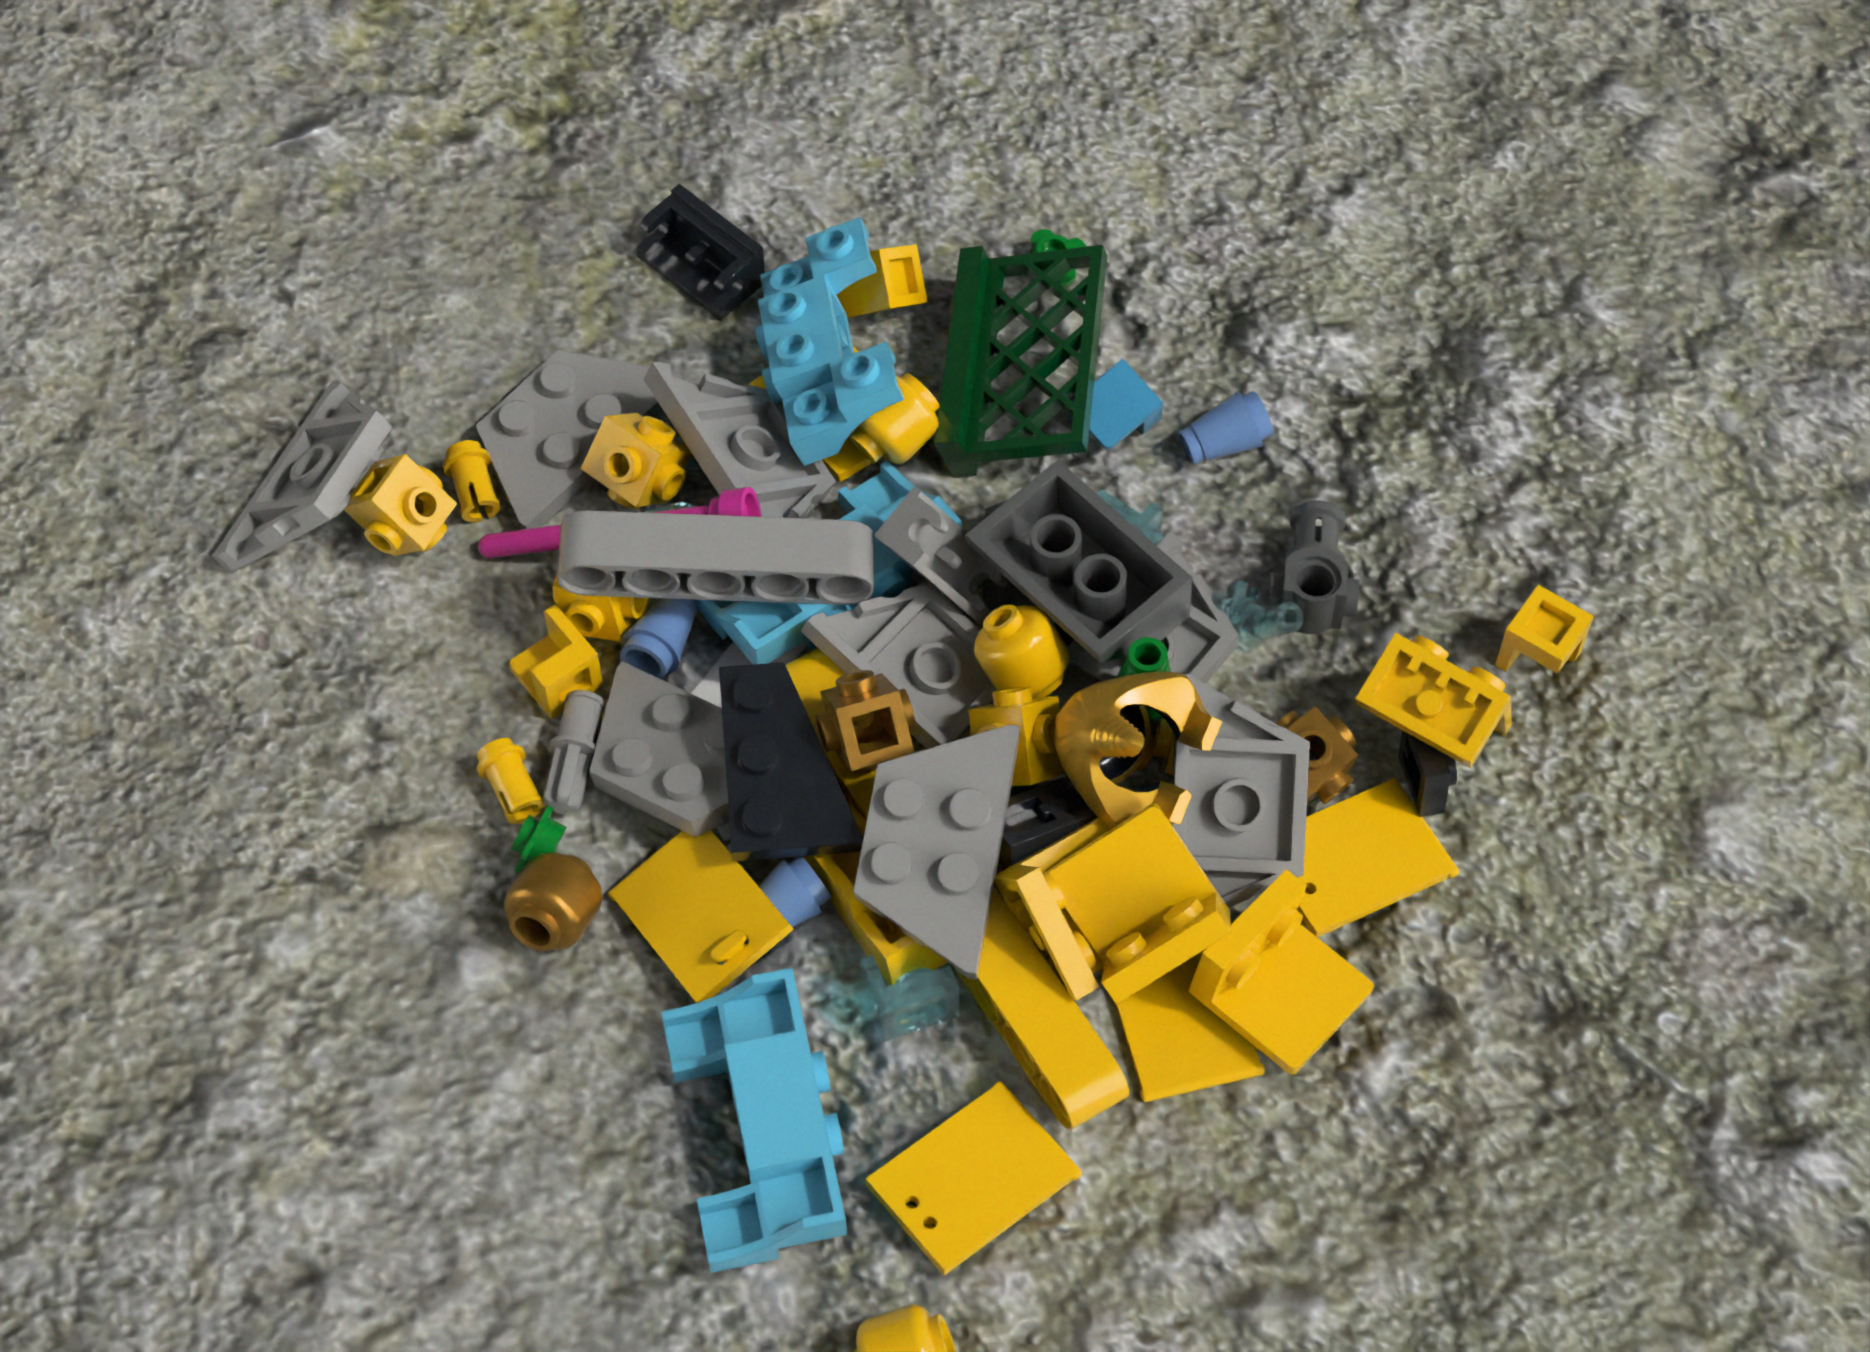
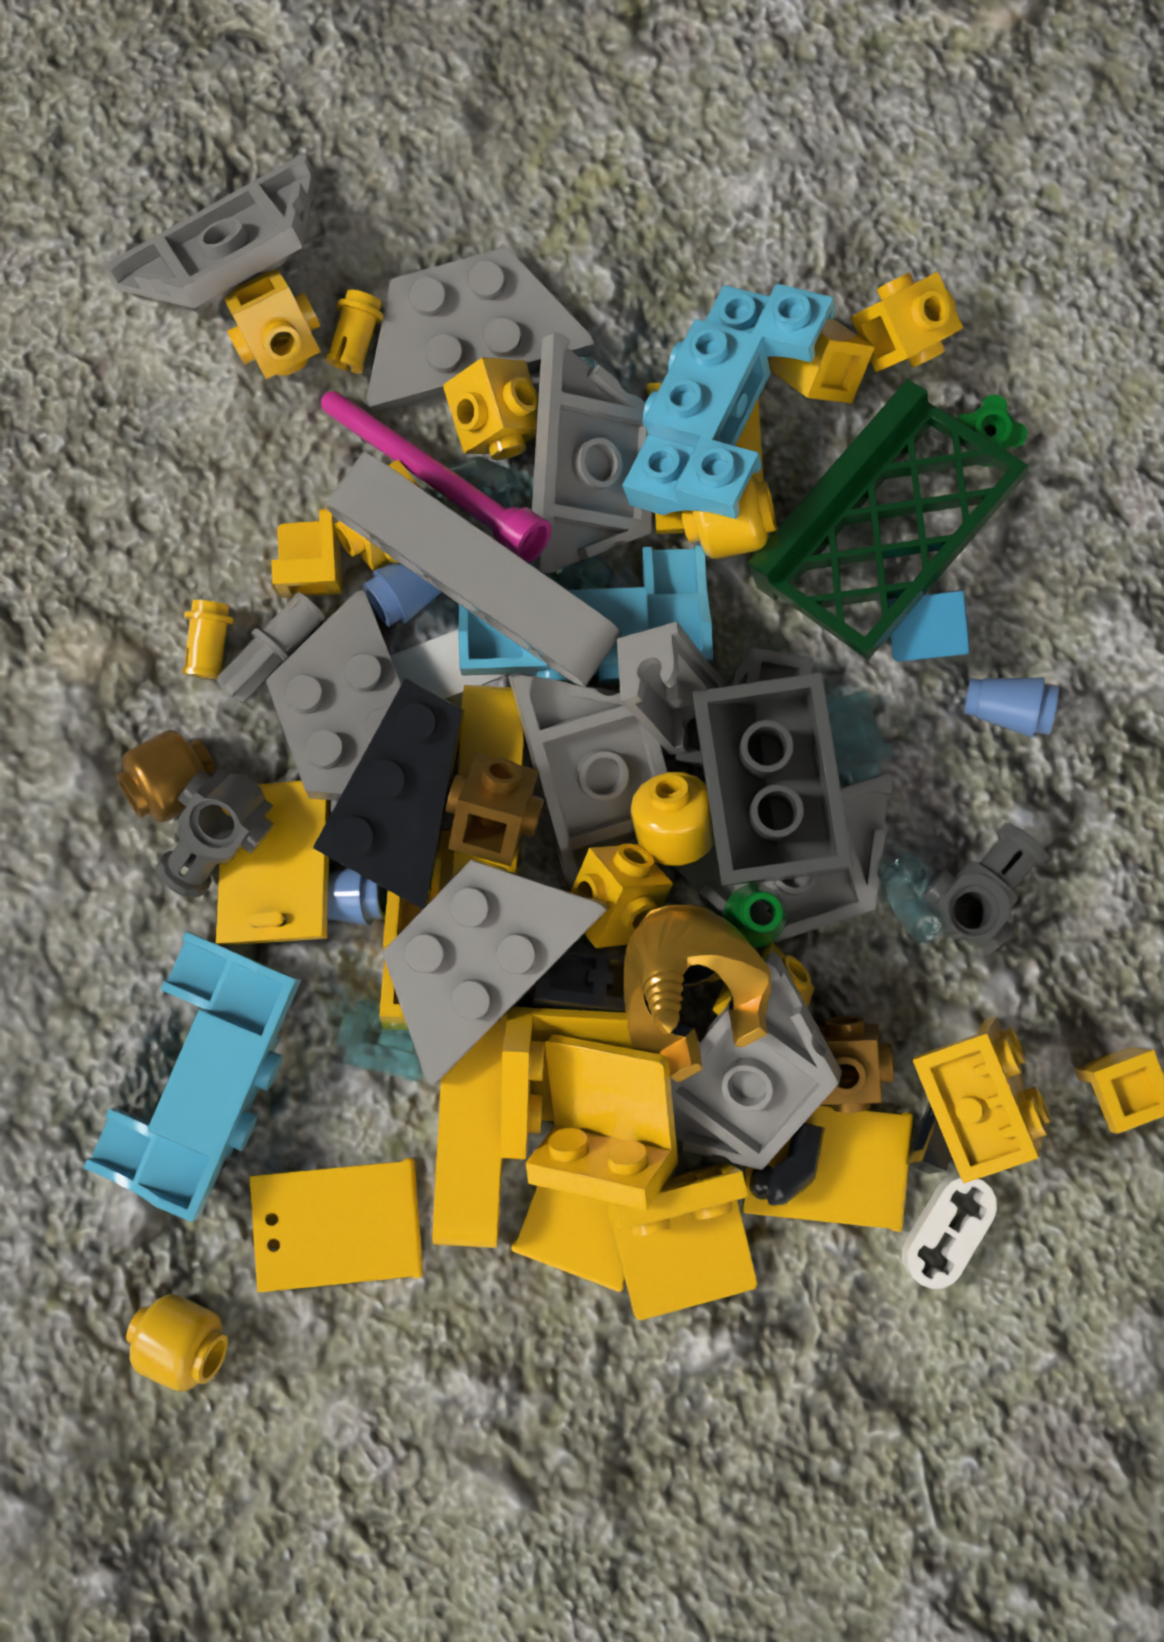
camera: 30 degrees right, 25 degrees up
green plate [511,805,567,874] -> none
black hinge [636,184,765,321] -> none
none -> dark grey connector [156,768,274,897]
none -> black arm [749,1122,825,1206]
none -> yellow brick [850,271,963,372]
none -> white beam [902,1174,997,1289]

